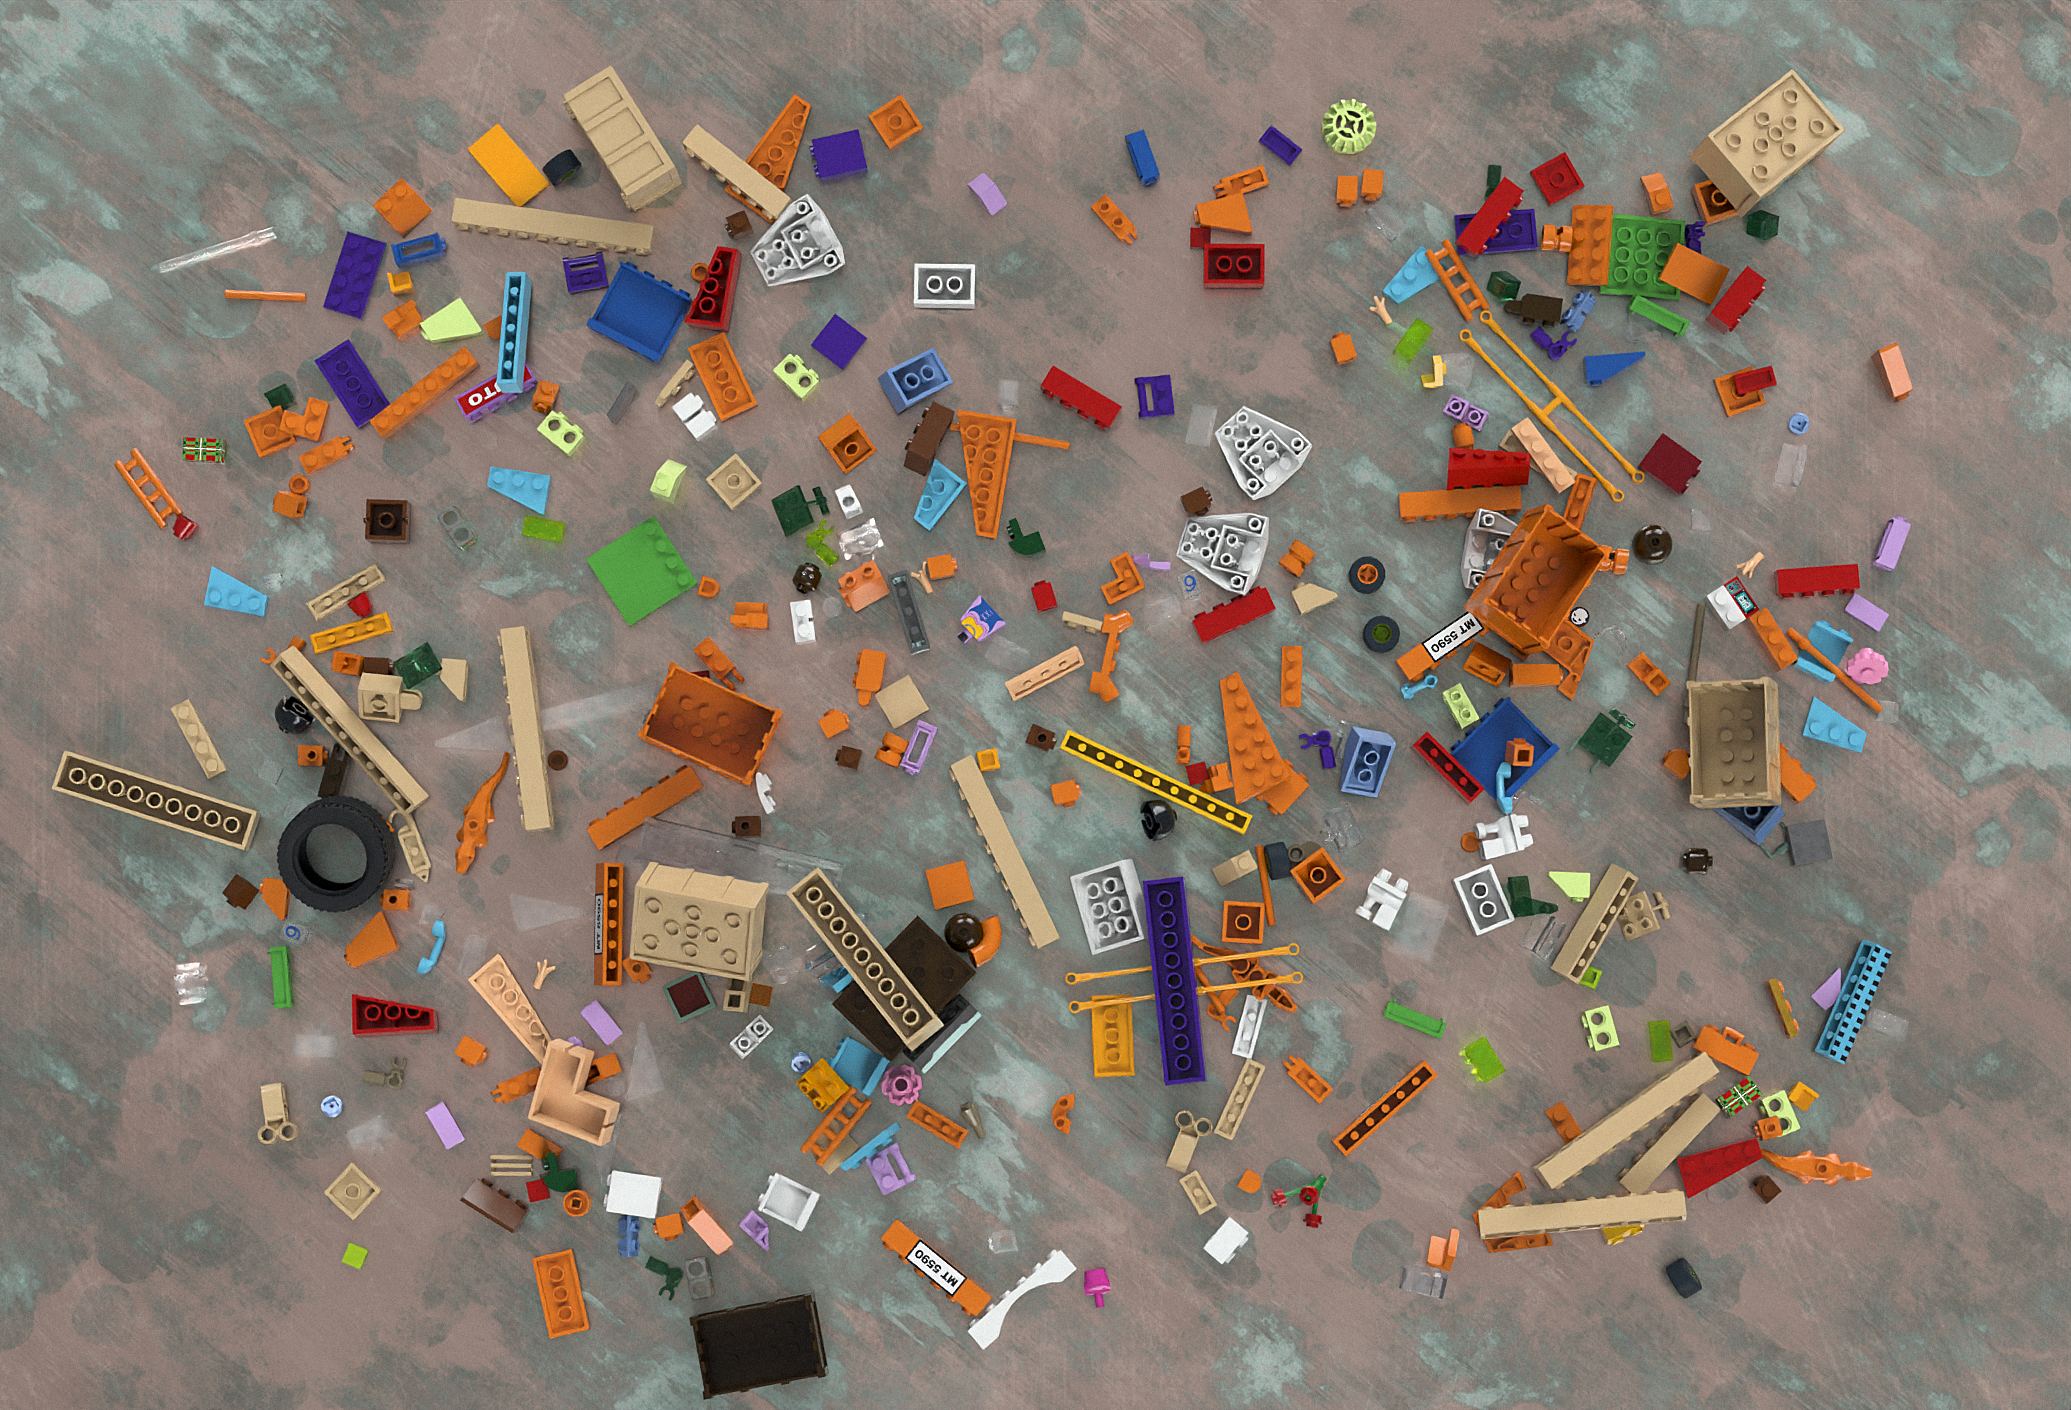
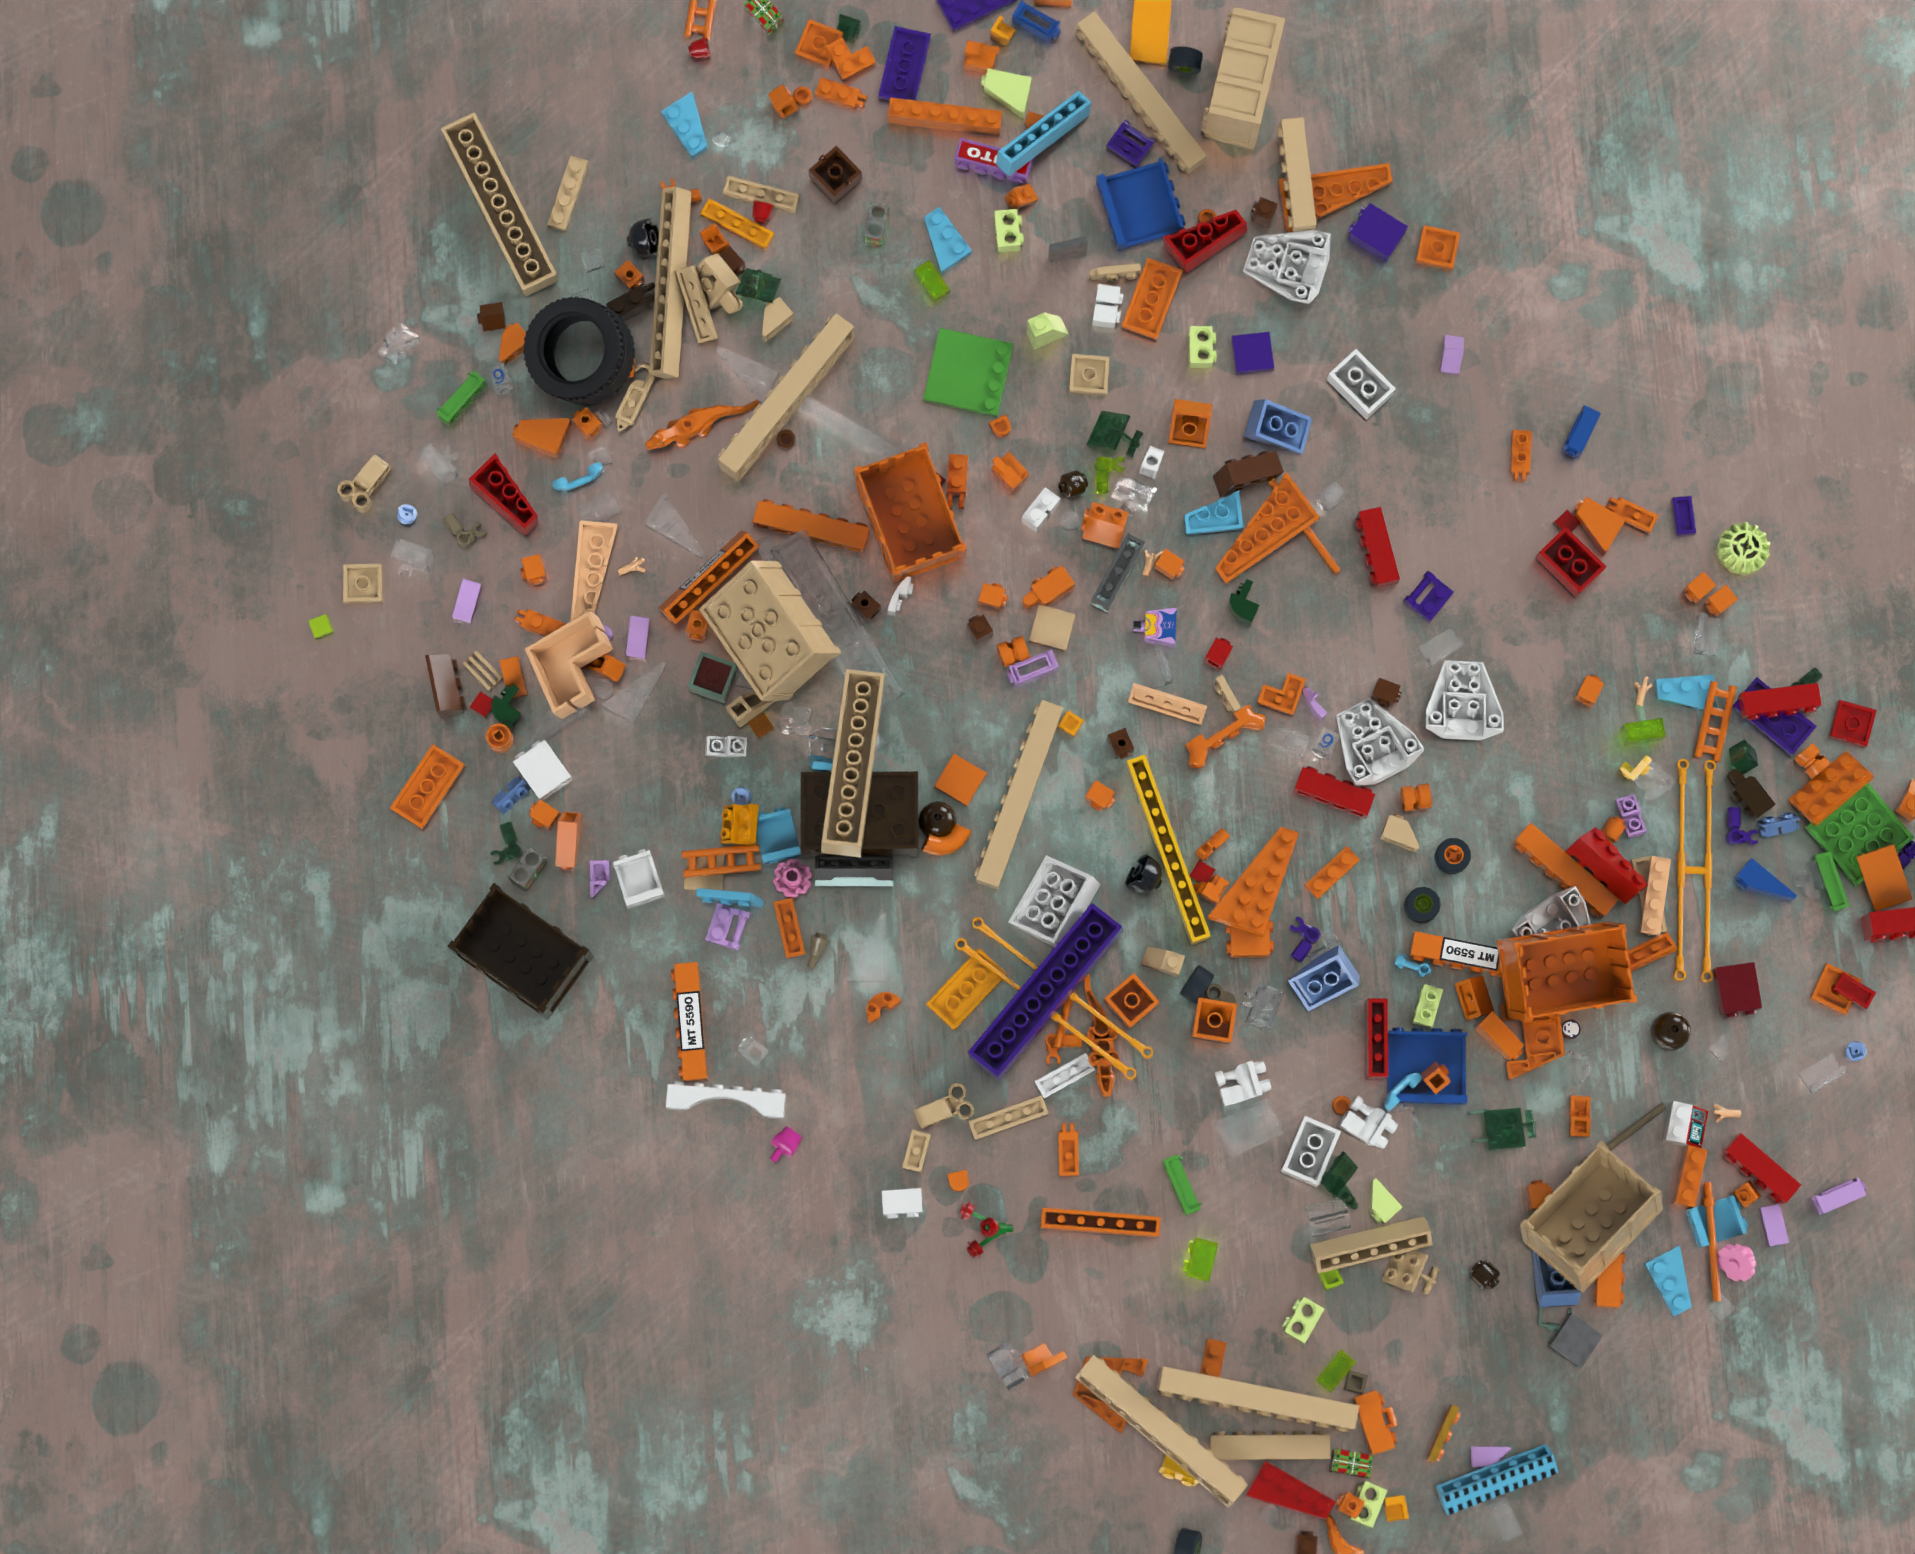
camera: 40 degrees right, 5 degrees down
orange bar [1255,845,1276,926] -> none
orange wheel [1597,544,1629,575] -> none
none -> tan plate [676,265,718,343]
none -> orange bracket [1733,1180,1761,1208]

